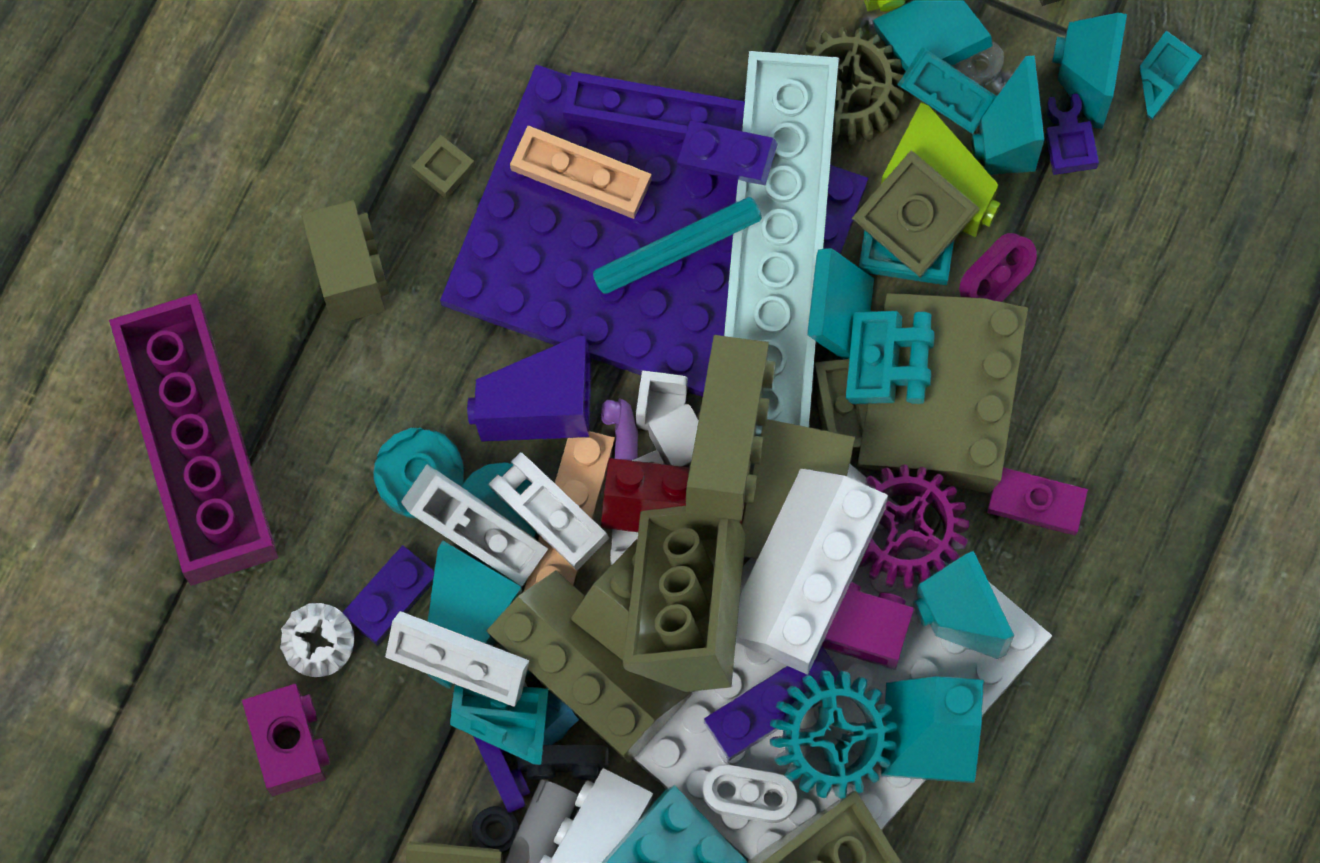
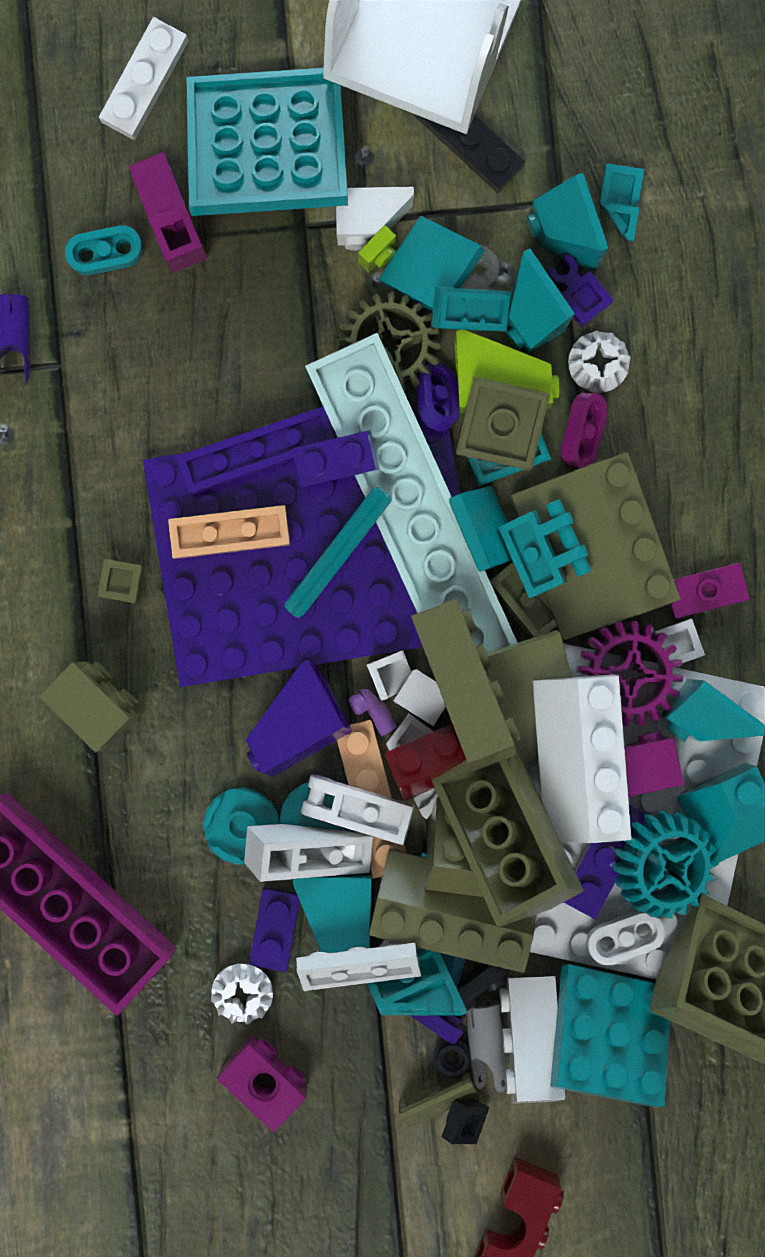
camera: 30 degrees left, 15 degrees up
none -> dark purple plate [417,362,460,432]
none -> white gear [568,330,631,393]
none -> white plate [653,619,705,663]

